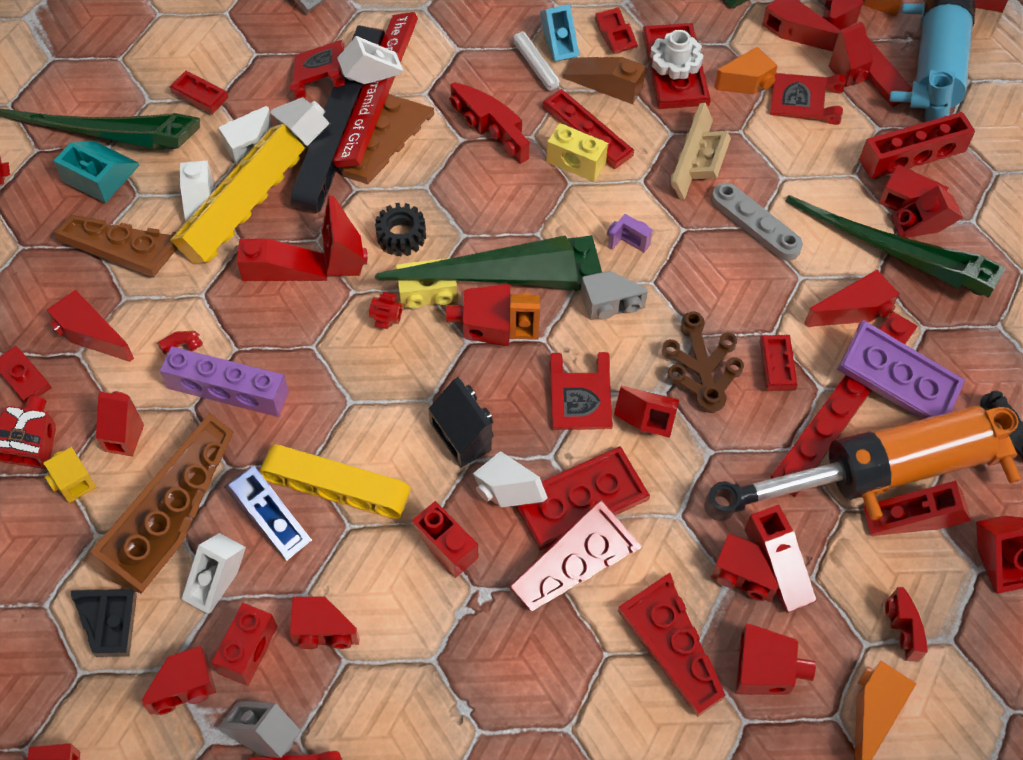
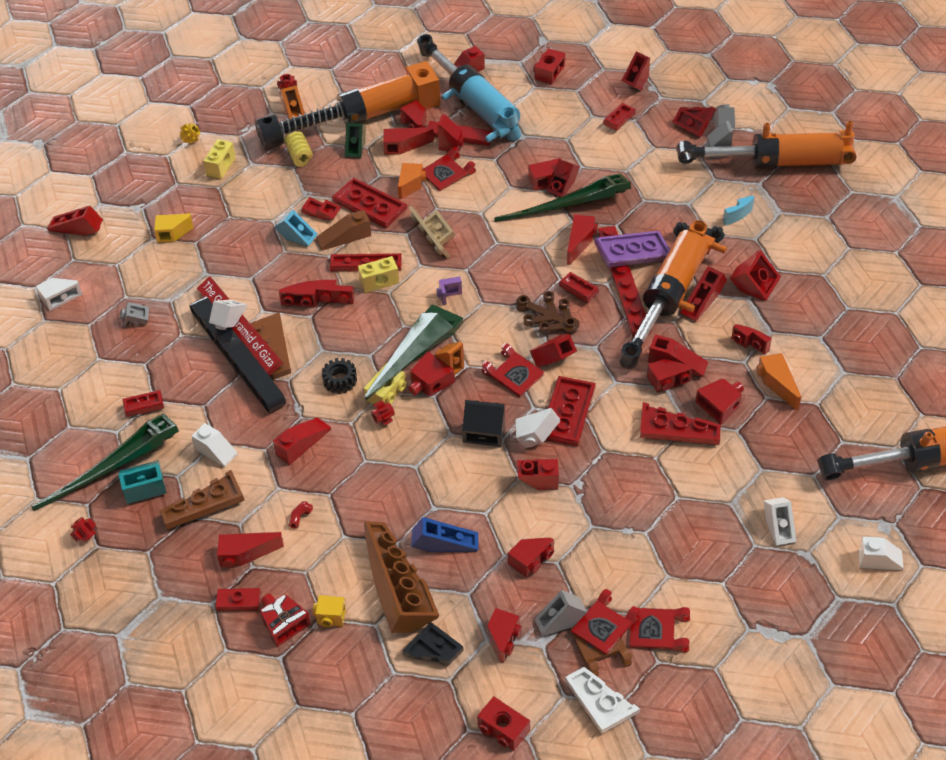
camera: 45 degrees left, 10 degrees down
red slope [96,391,144,457] -> none
medium lavender brick [160,346,289,417] -> none
yellow brick [170,123,305,264] -> none
white slope [181,533,246,614] -> none
red brick [211,602,278,686] -> none
white slope [218,106,273,165] -> none
yellow beam [259,444,411,519] -> none
white slope [270,97,330,146] -> none
red flag [289,40,345,100] -> none
red slope [321,196,368,276] -> none
wing [508,500,642,611] -> none
white axle [513,31,559,91] -> none
light grey slope [581,271,648,320] -> none
white plant [650,30,703,79] -> none
light grey plate [712,183,803,261] -> none
red brick [859,111,976,180] -> none

